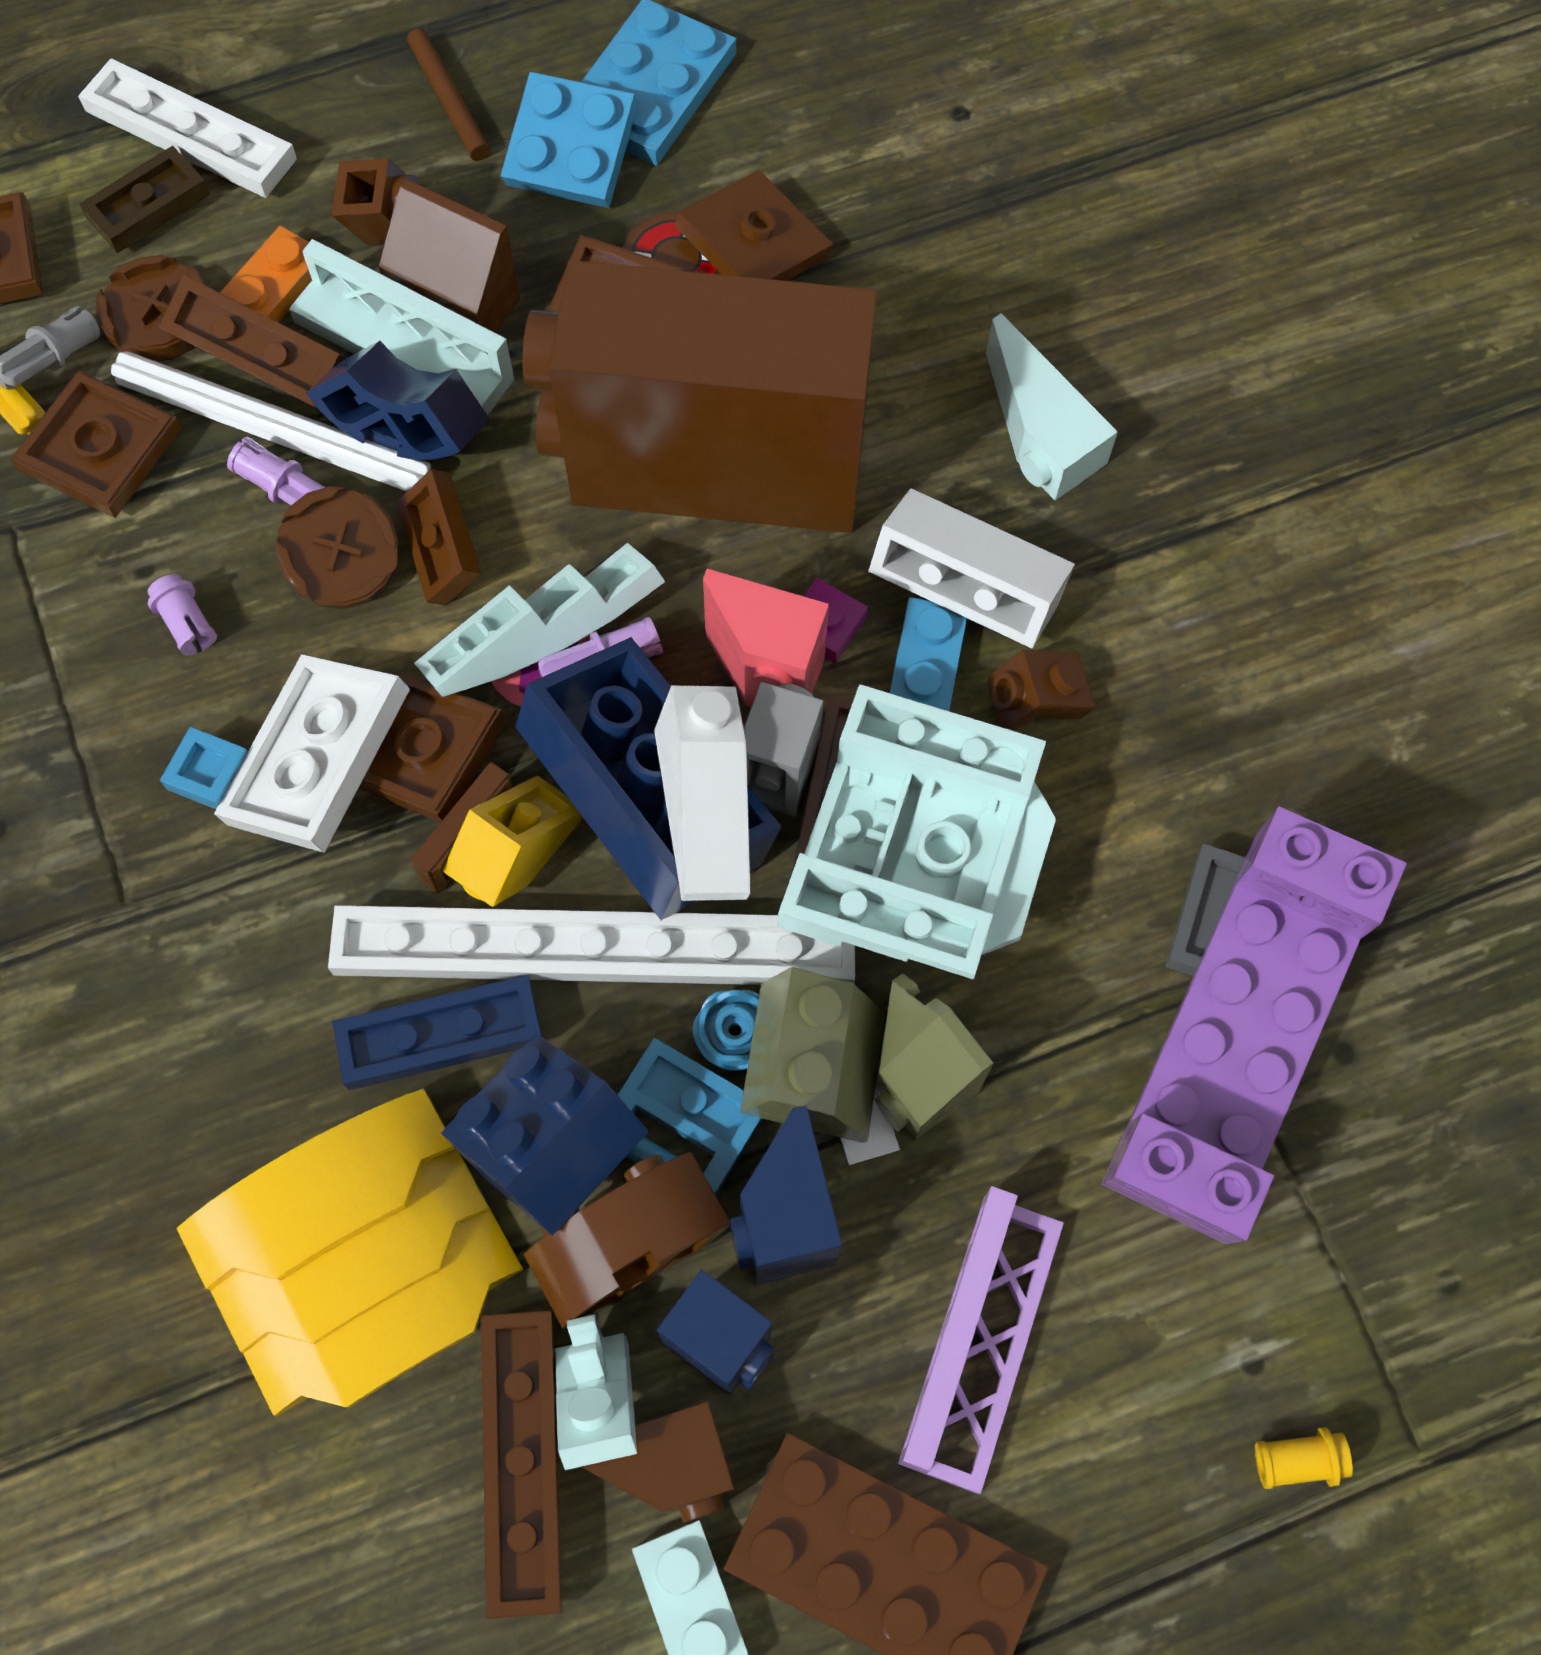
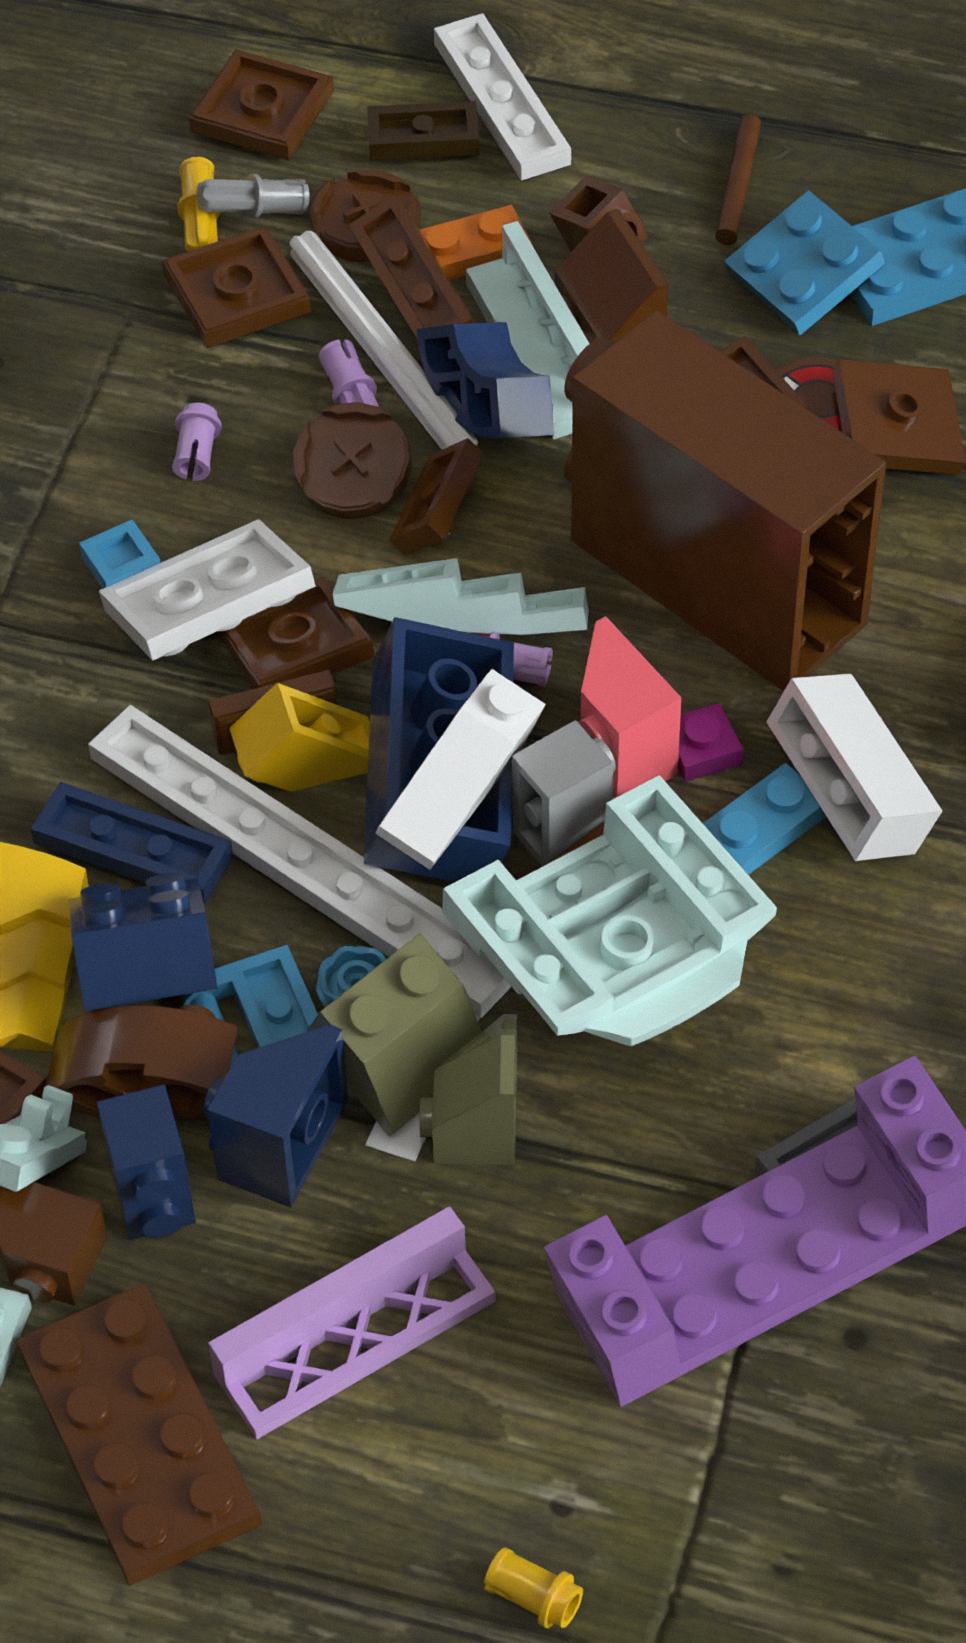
camera: 40 degrees right, 15 degrees down
reddish brown bracket [987,649,1096,731] -> none

